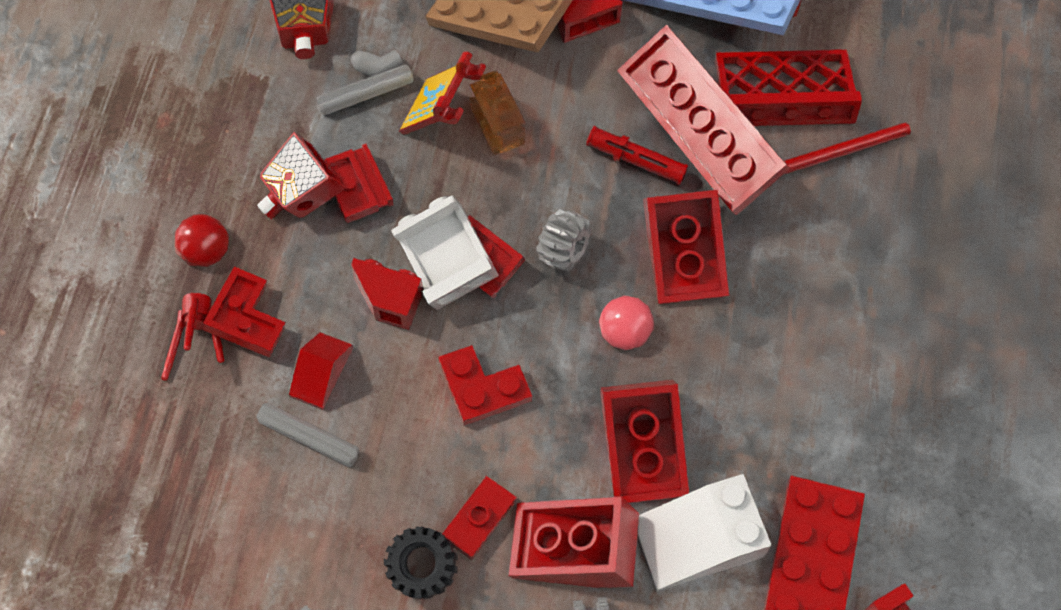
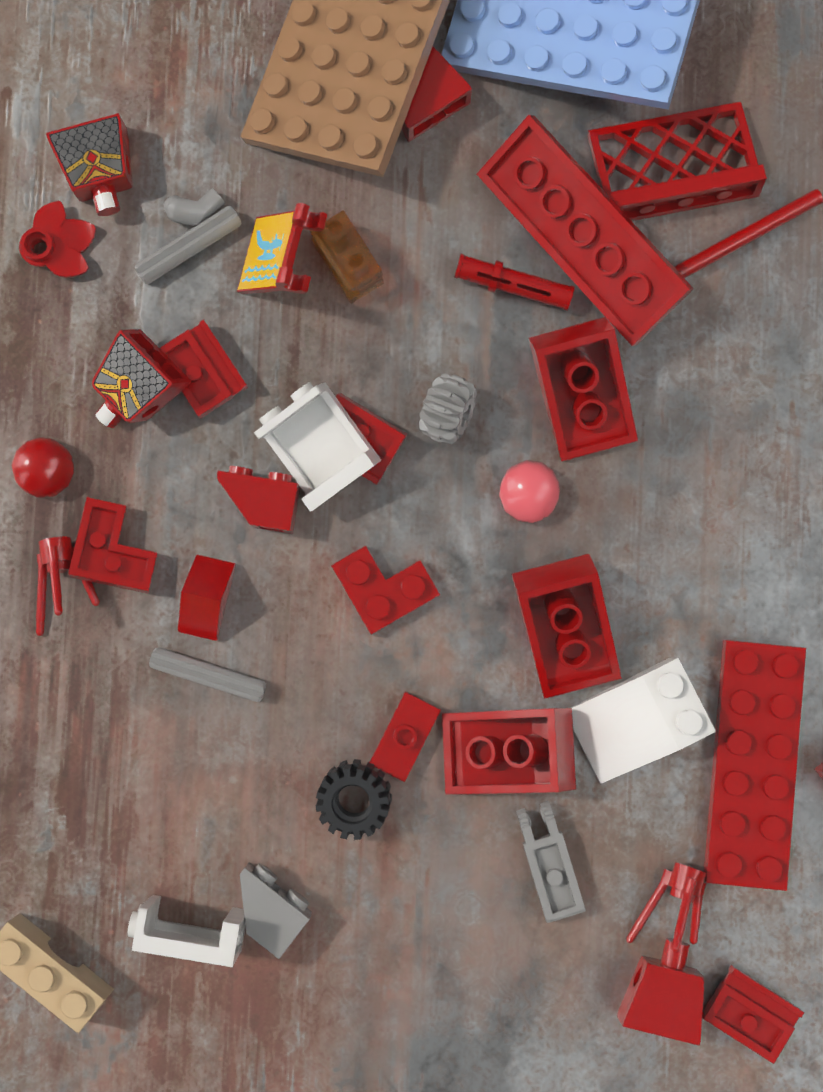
camera: 10 degrees left, 20 degrees up
none -> red plate [19,201,96,278]

